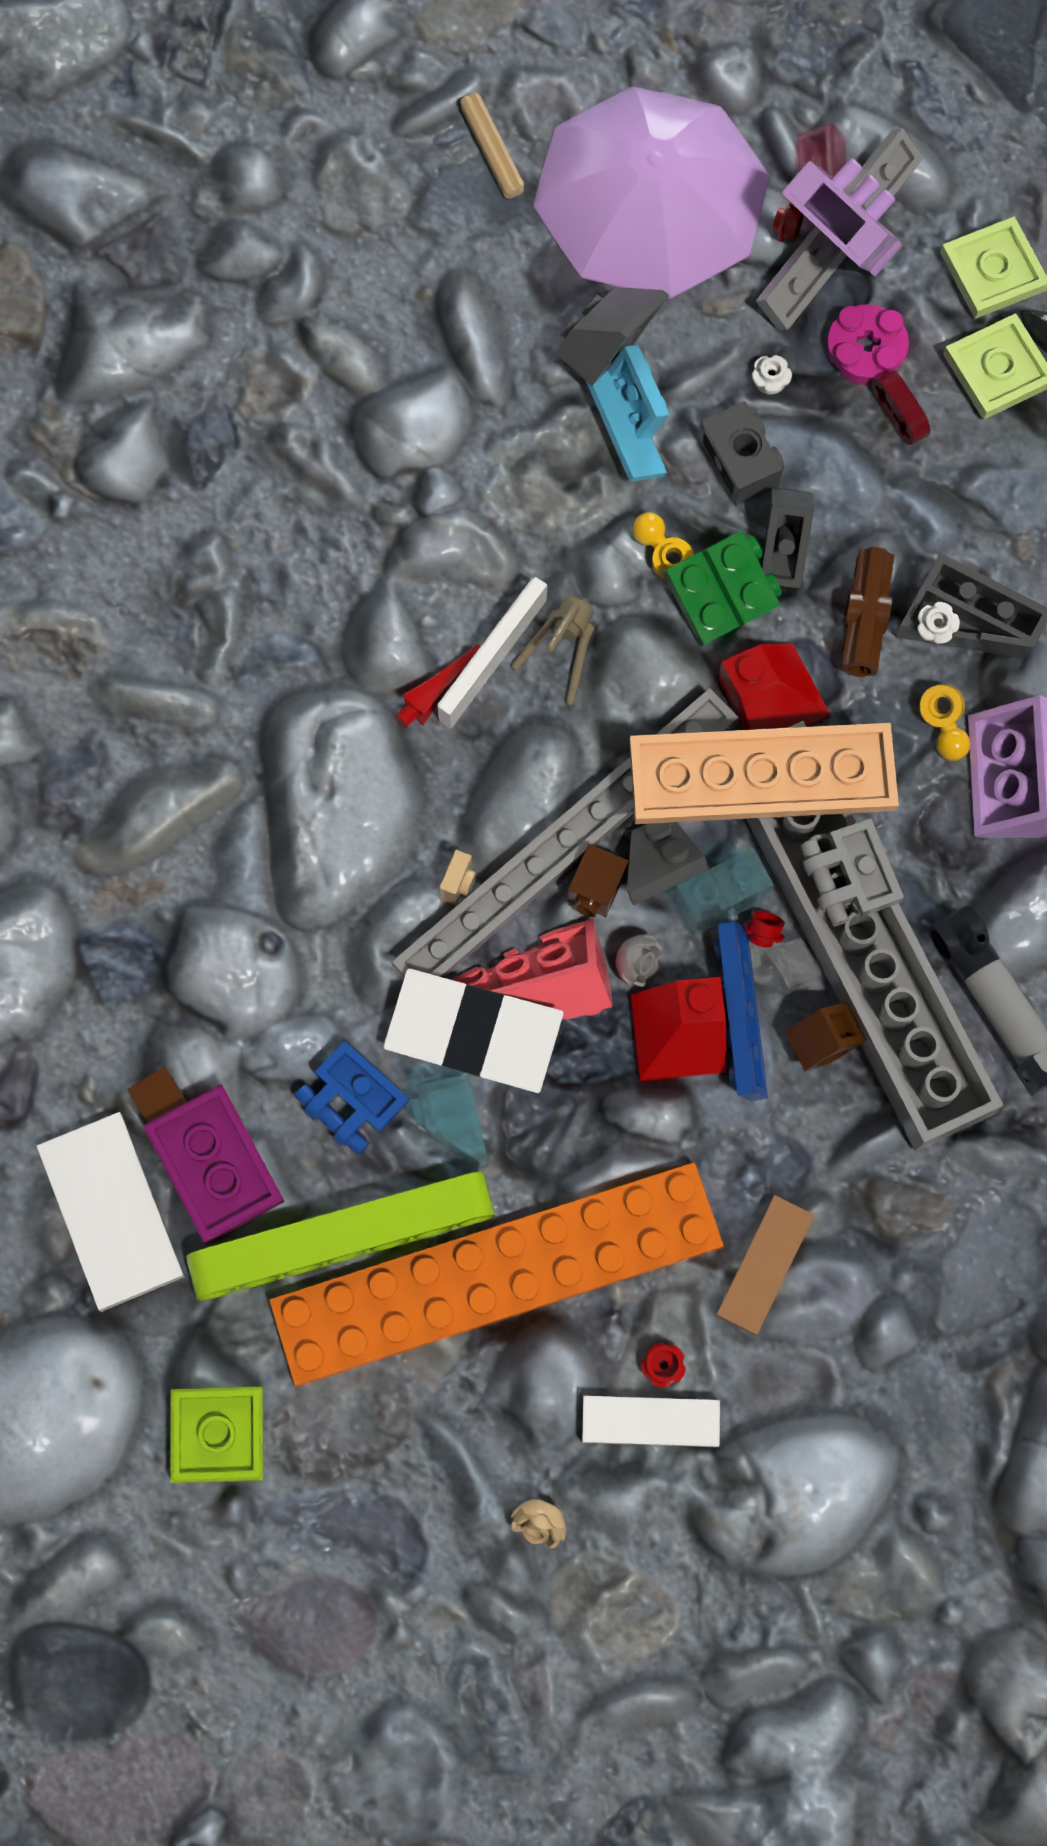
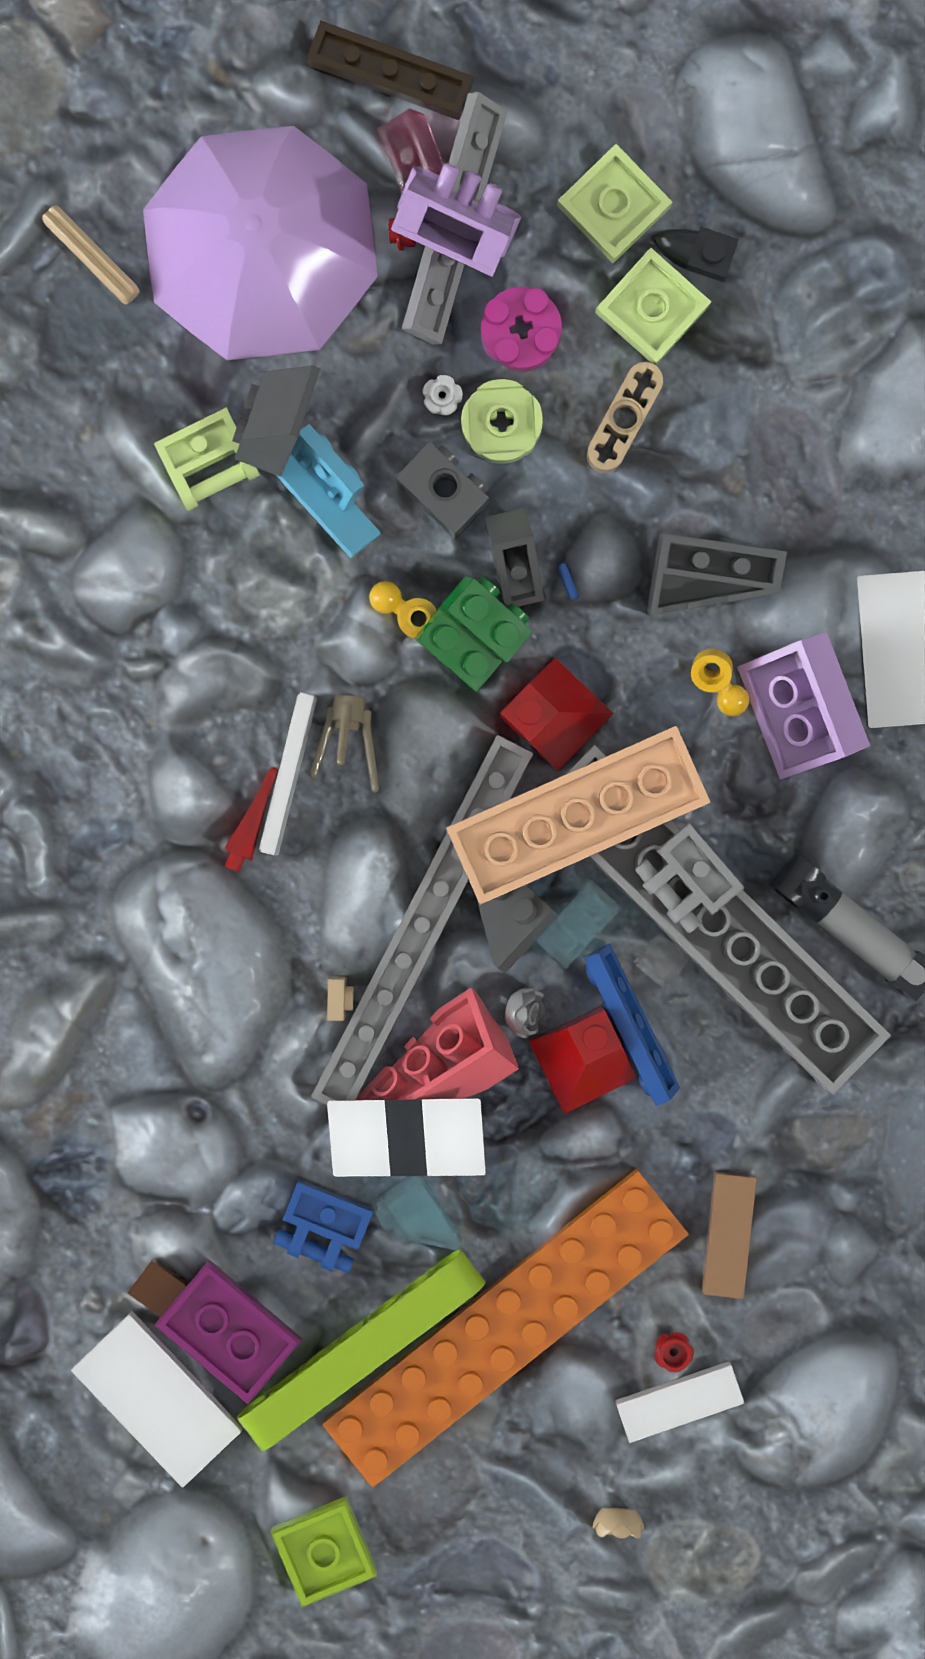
camera: 15 degrees left, 15 degrees up
reddish brown brick [567,844,629,918] -> none
red plate [743,911,785,948] -> none
reddish brown brick [785,1002,866,1071] -> none
reddish brown piece [840,547,895,678] -> none
dark red beam [872,370,930,445] -> none
white plate [917,602,960,644] -> none
none -> yellowish green plate [154,407,260,511]
none -> dark brown plate [307,20,473,121]
none -> yellowish green plate [461,379,543,464]
none -> blue piece [557,563,579,601]
none -> tan beam [587,362,663,474]

